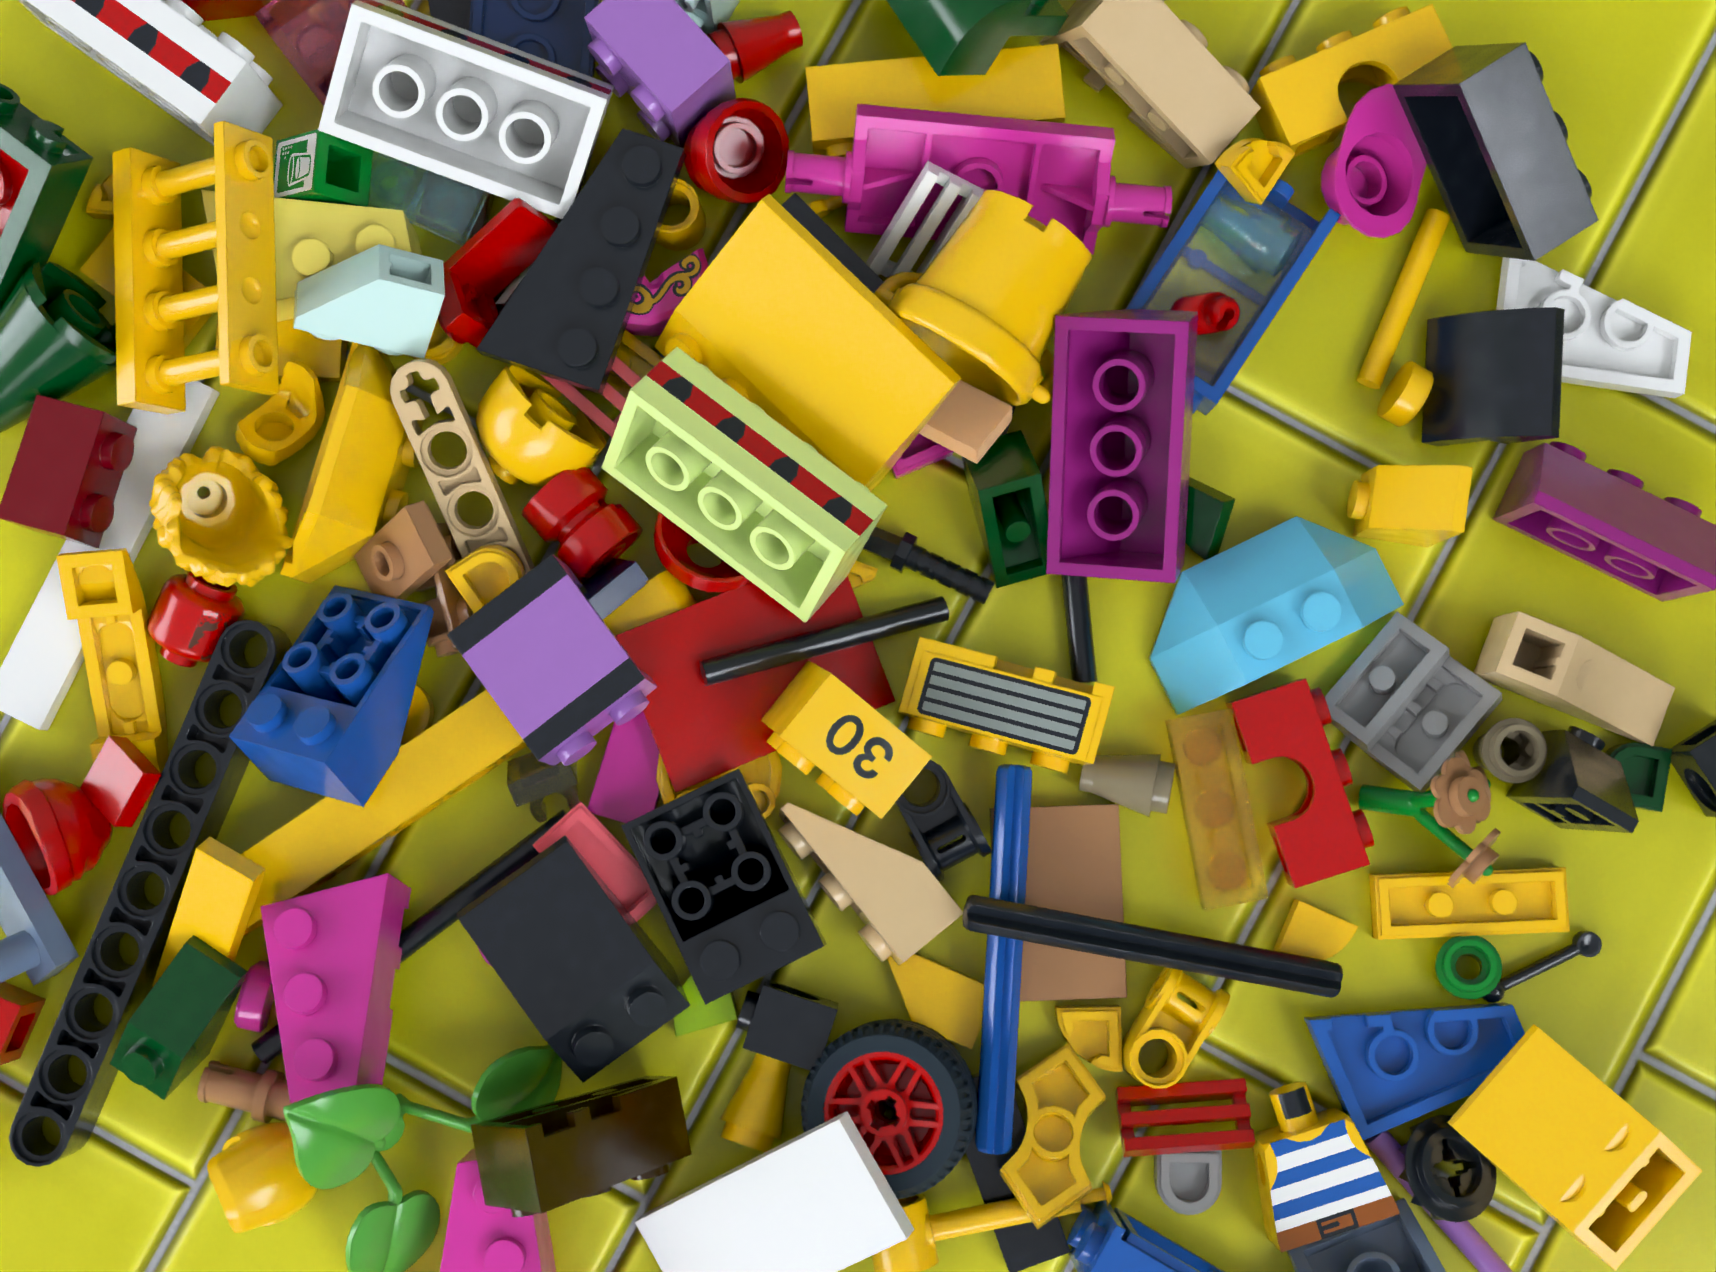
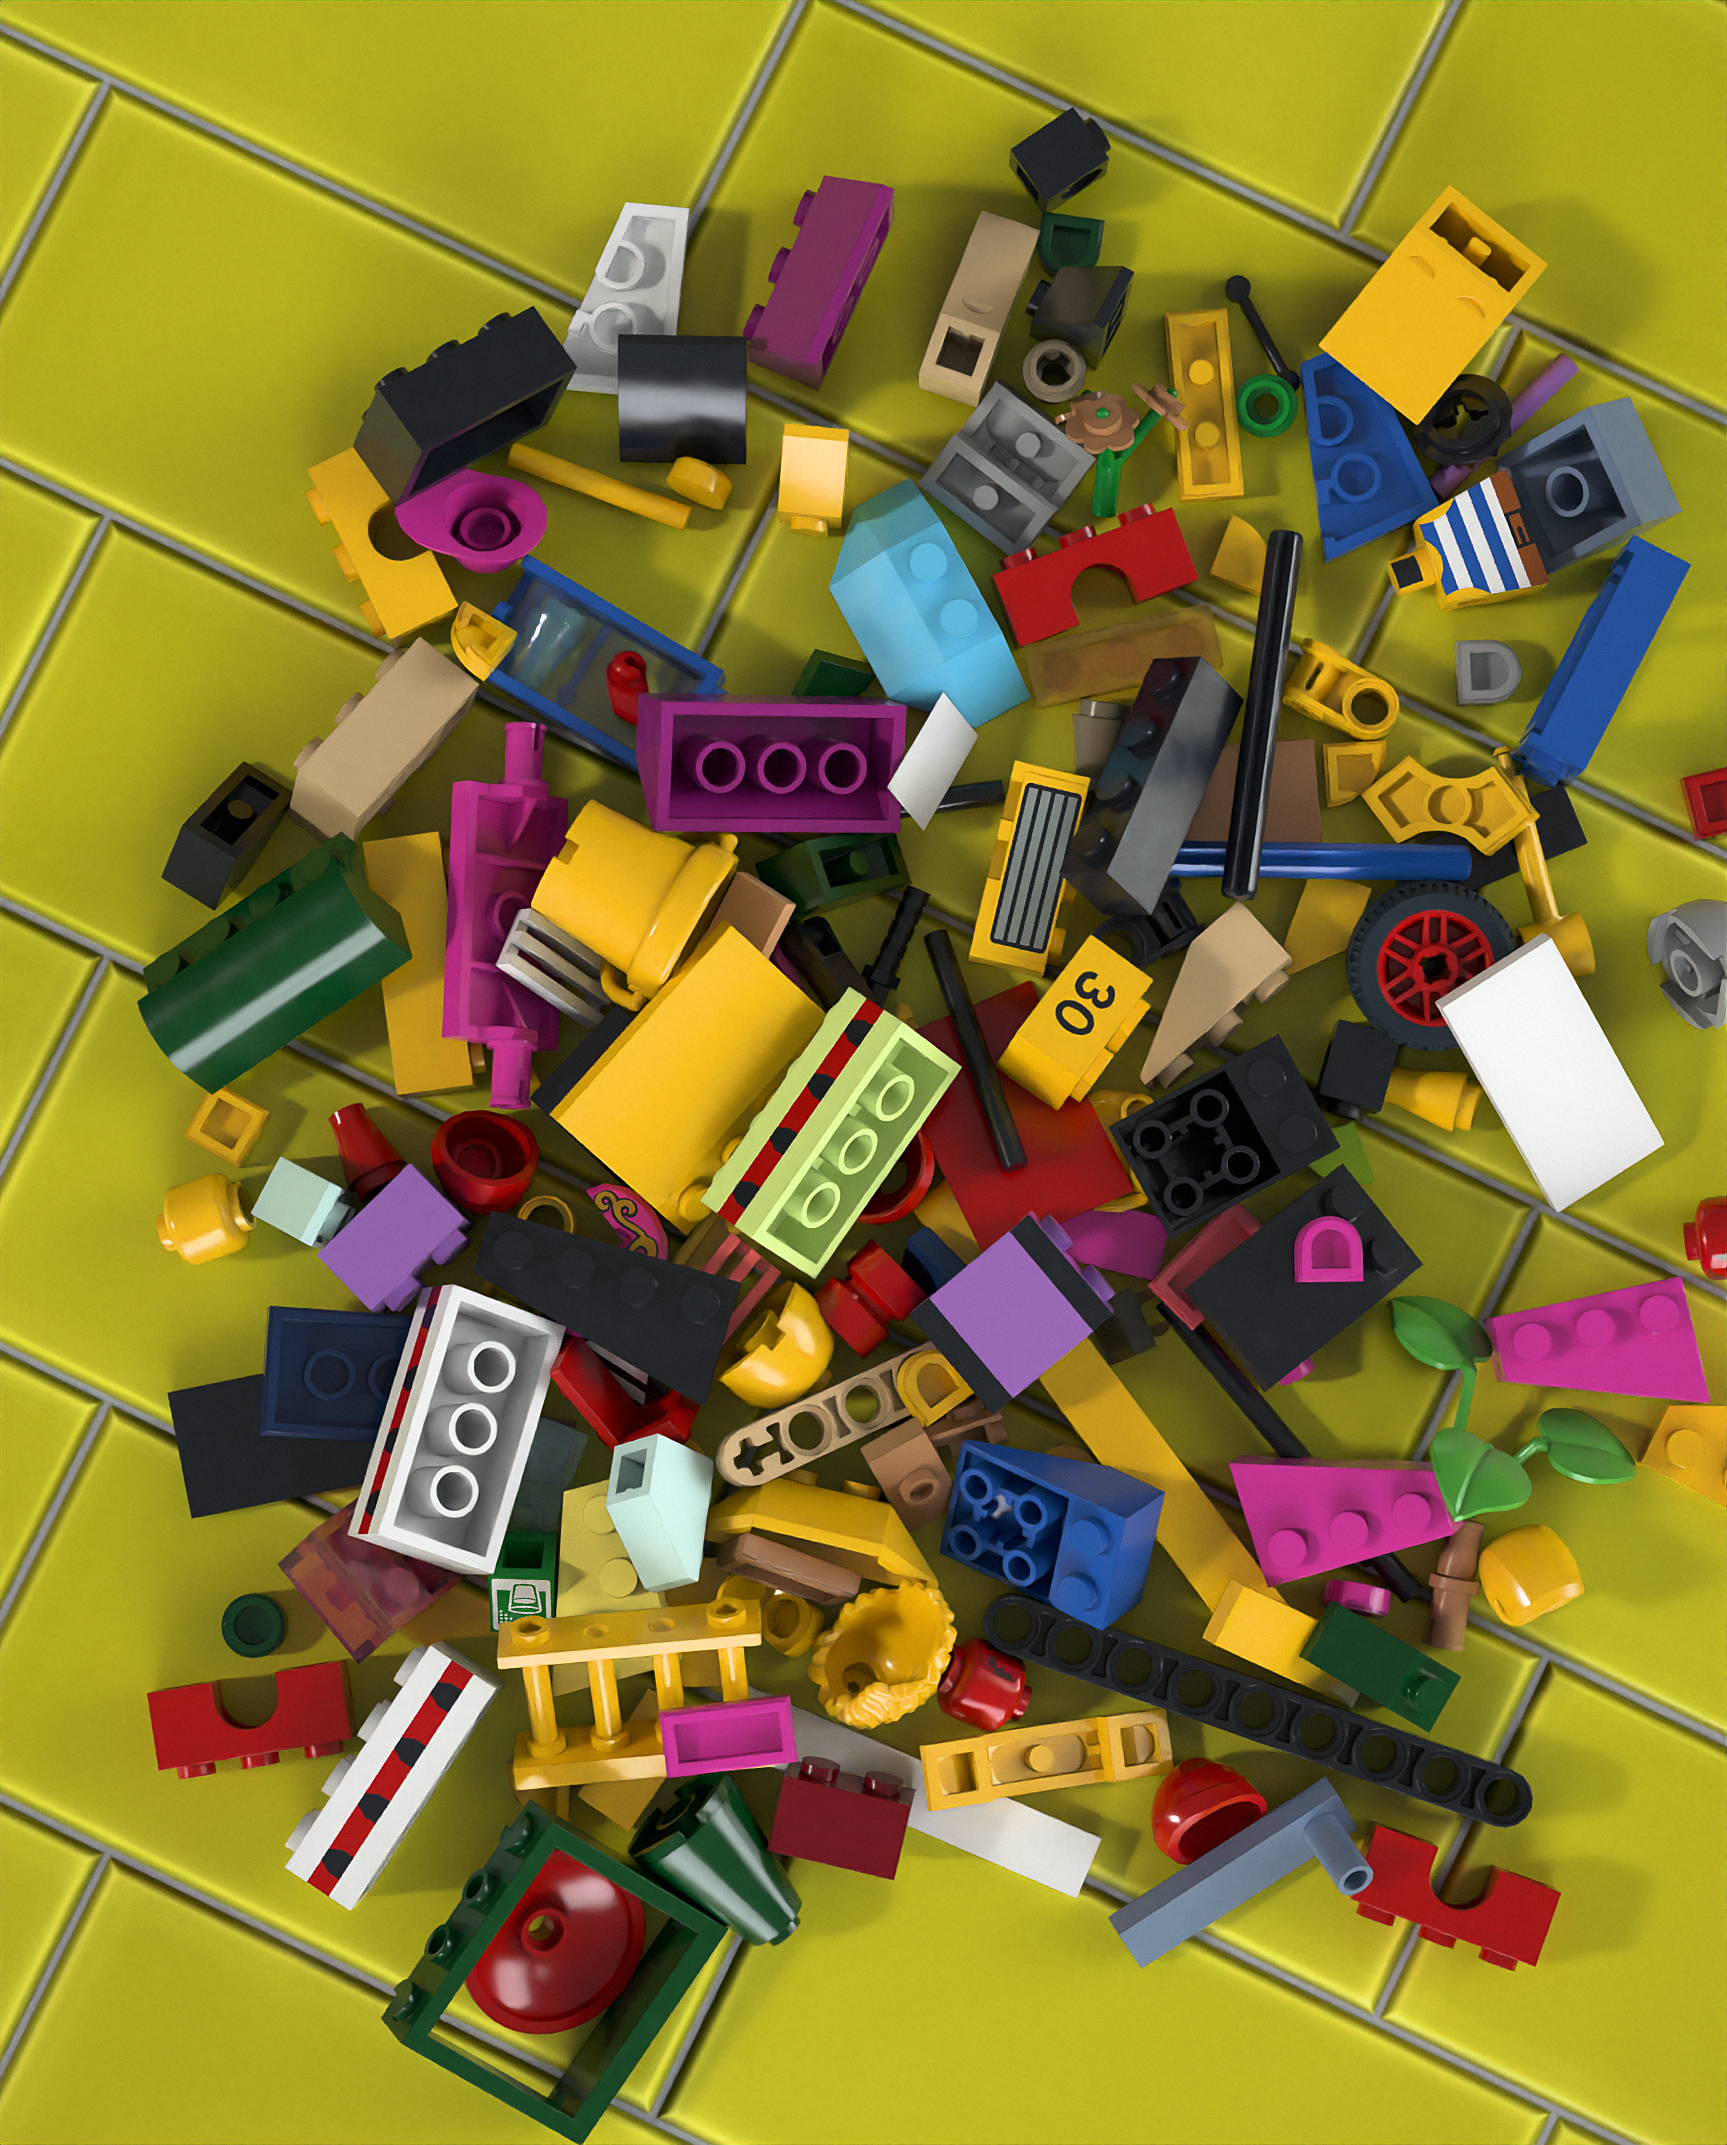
camera: 85 degrees left, 0 degrees up
red tile [80,736,161,827] -> none
dark brown wedge [471,1076,692,1217] -> none
red tile [1115,1078,1255,1157] -> none
none -> dark pink tile [659,1693,798,1778]
none -> medium nougat tile [716,1532,862,1608]
none -> black bar [779,916,878,1011]
none -> white sticker [887,692,979,831]
none -> black brick [1059,656,1244,915]
none -> dark pink tile [1294,1216,1363,1282]

